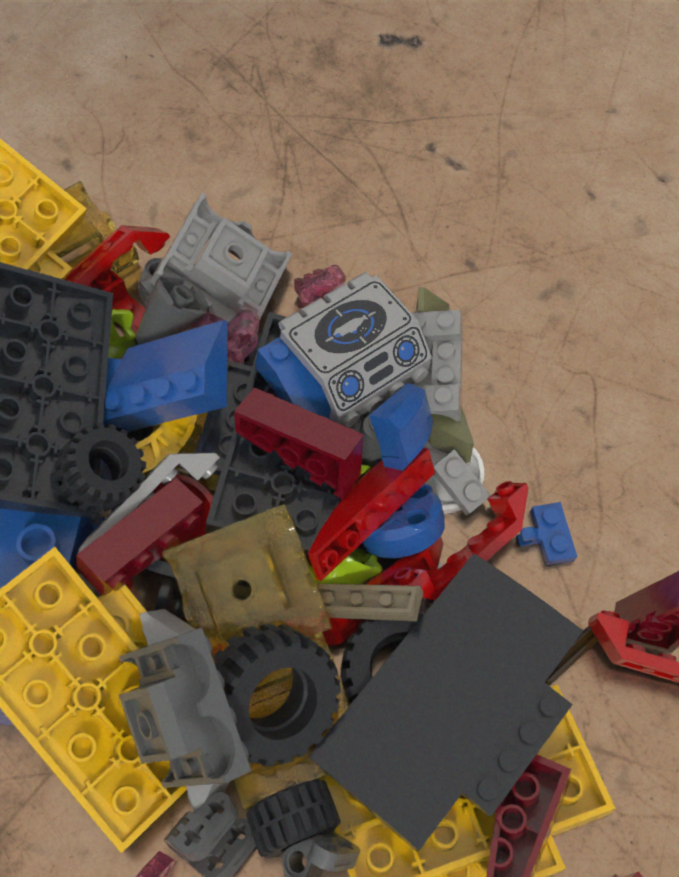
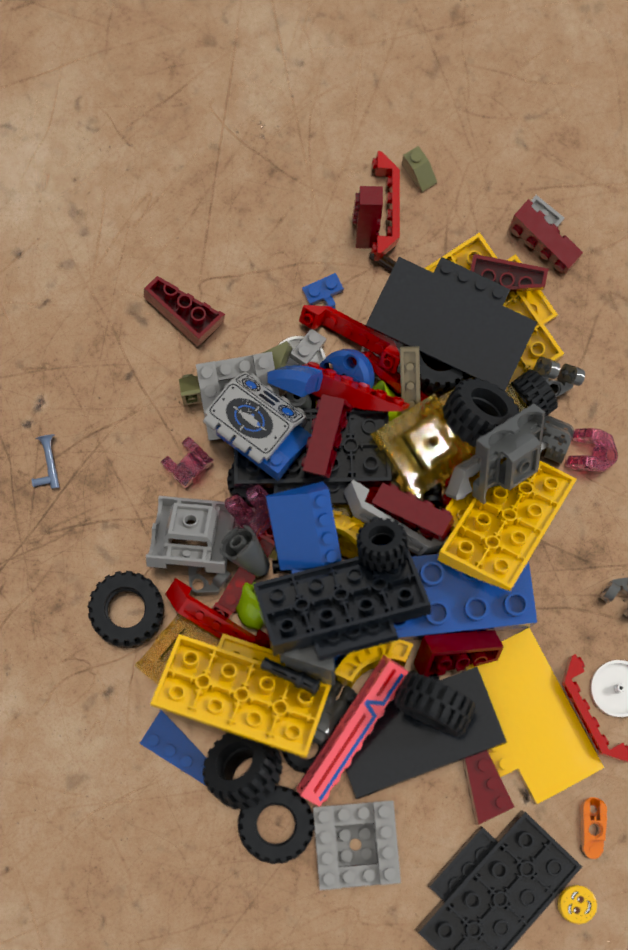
camera: 110 degrees left, 15 degrees up
none -> sand blue piece [31,434,59,489]
none -> black tyre [88,571,164,648]
none -> dark red wedge [143,276,225,347]

